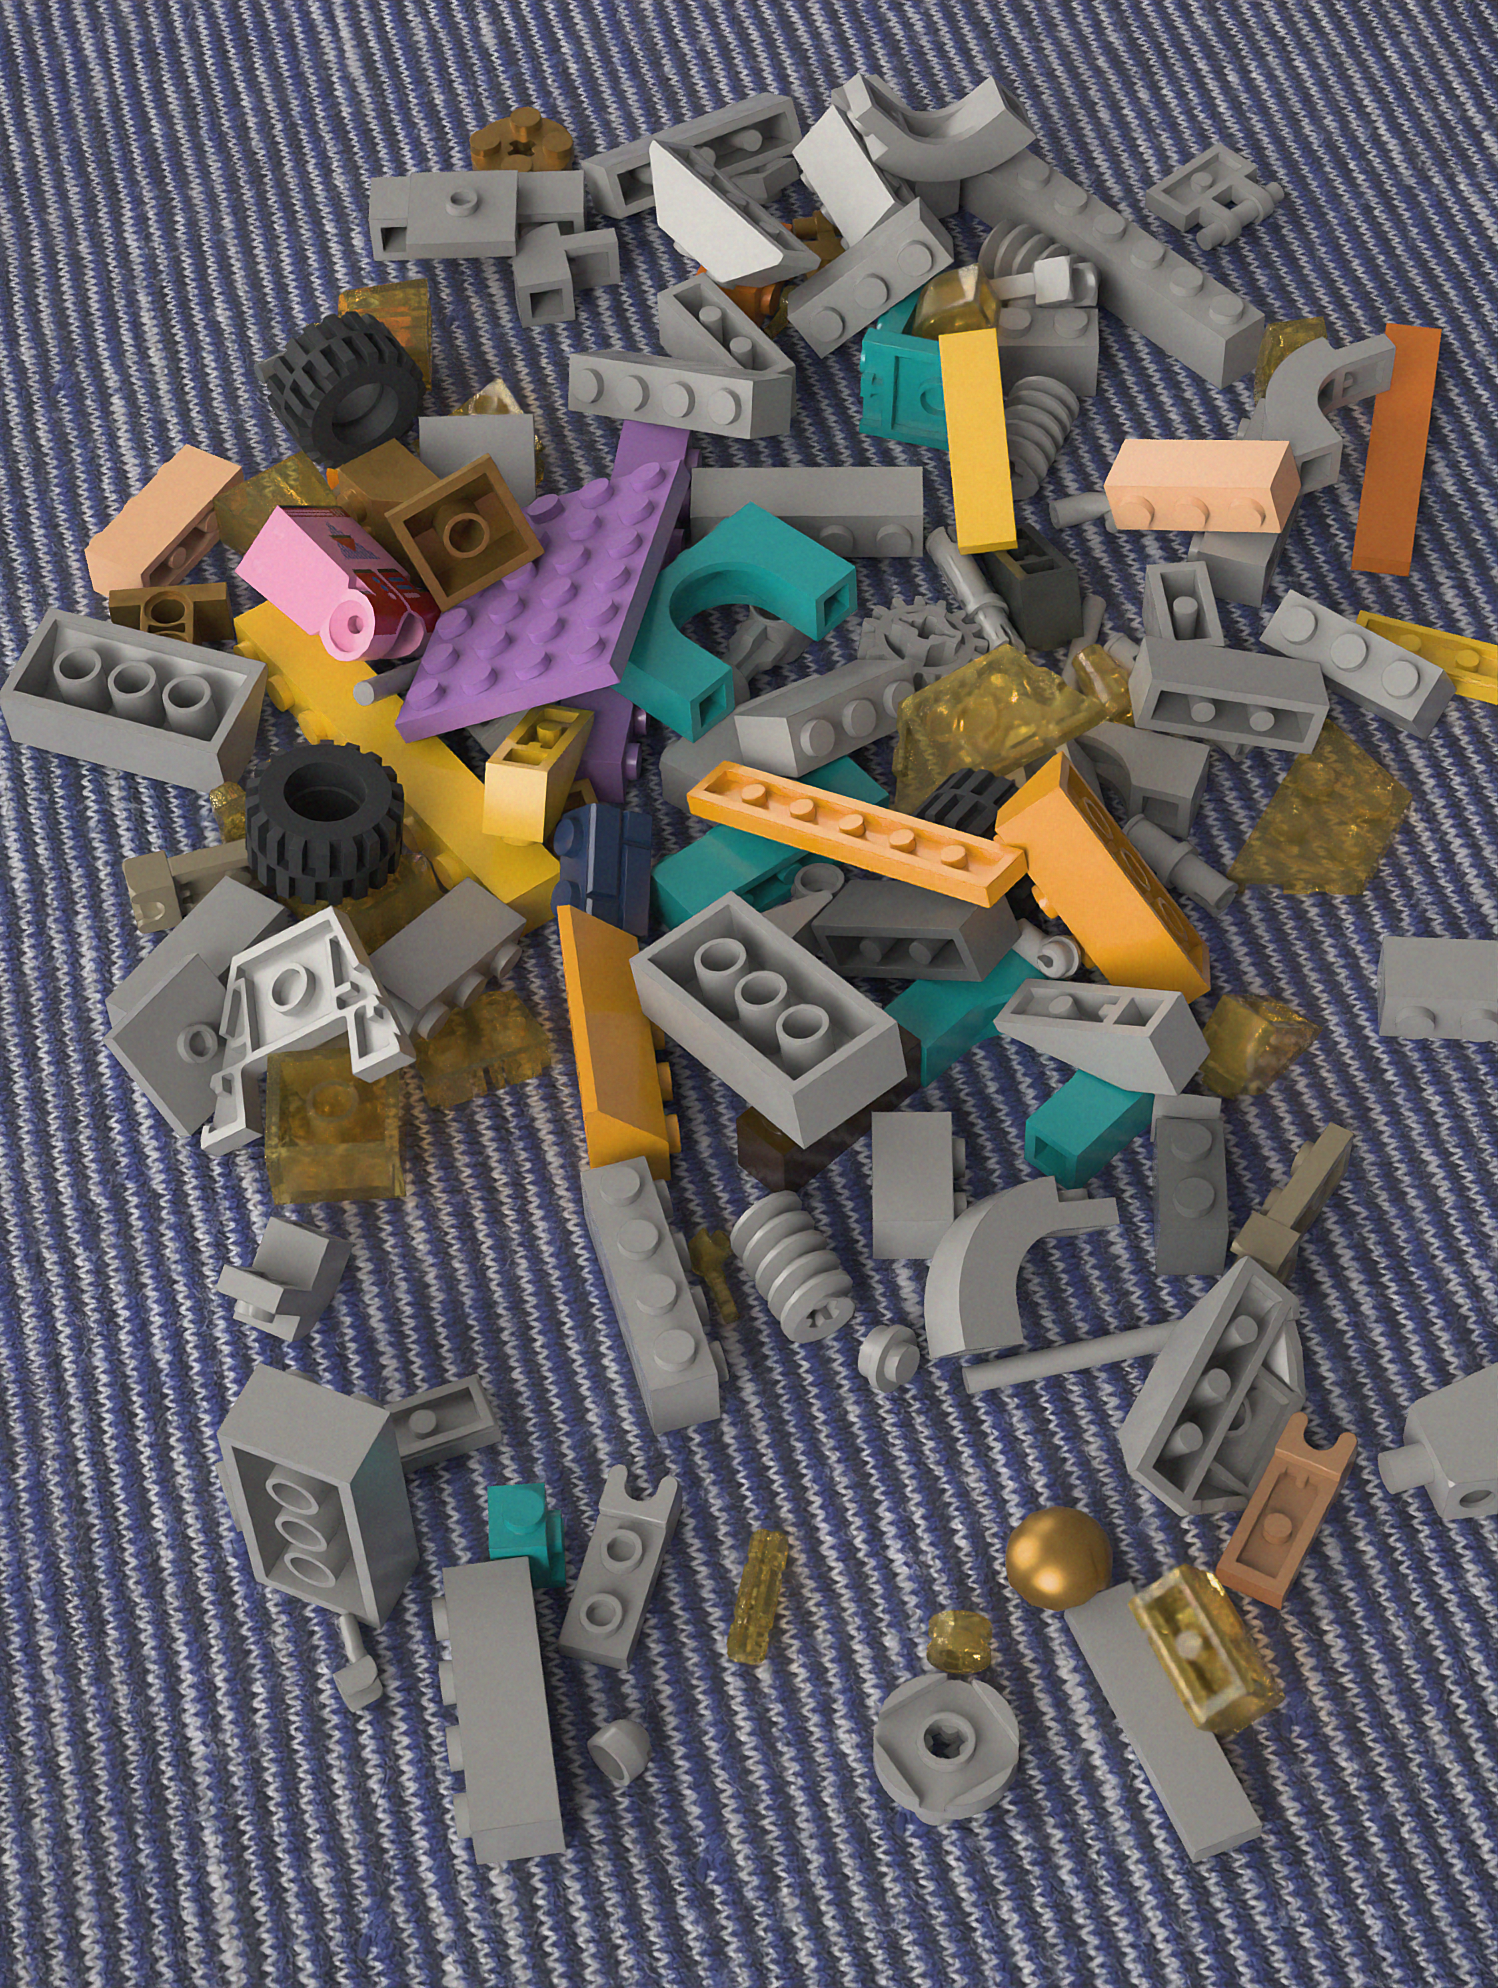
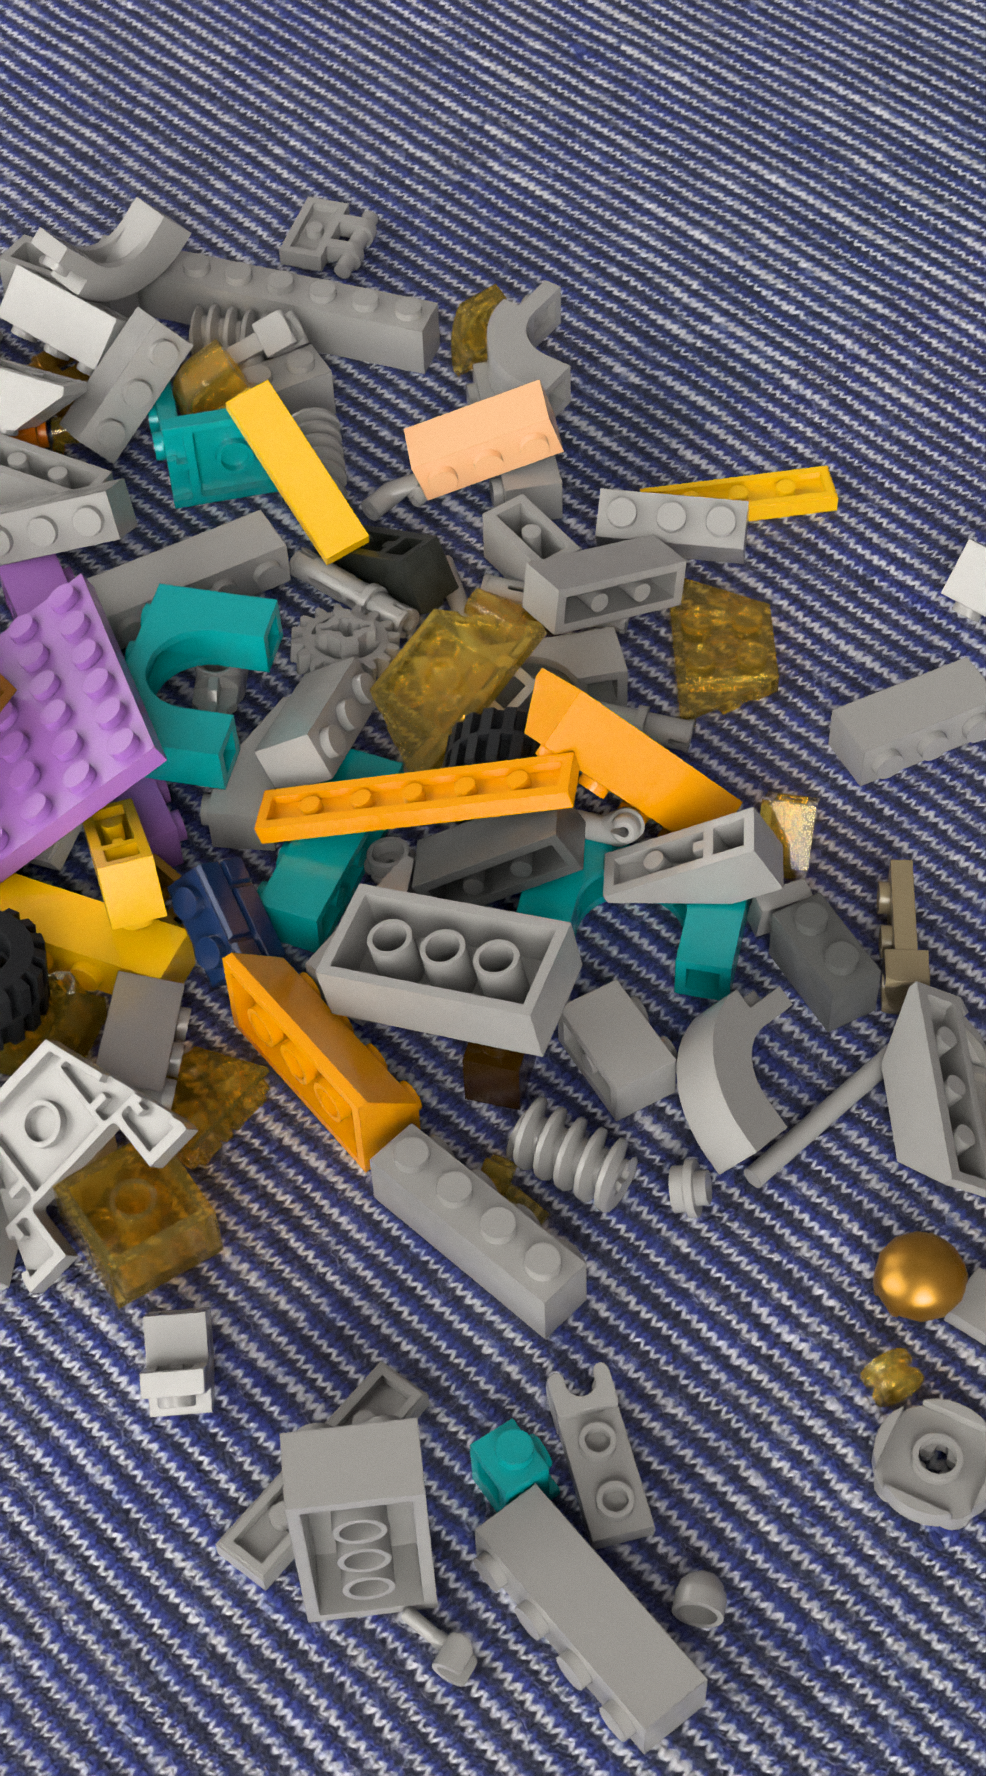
camera: 30 degrees left, 0 degrees up
clear yellow axle [726,1528,789,1666] -> none
orange tile [1351,323,1442,577] -> none

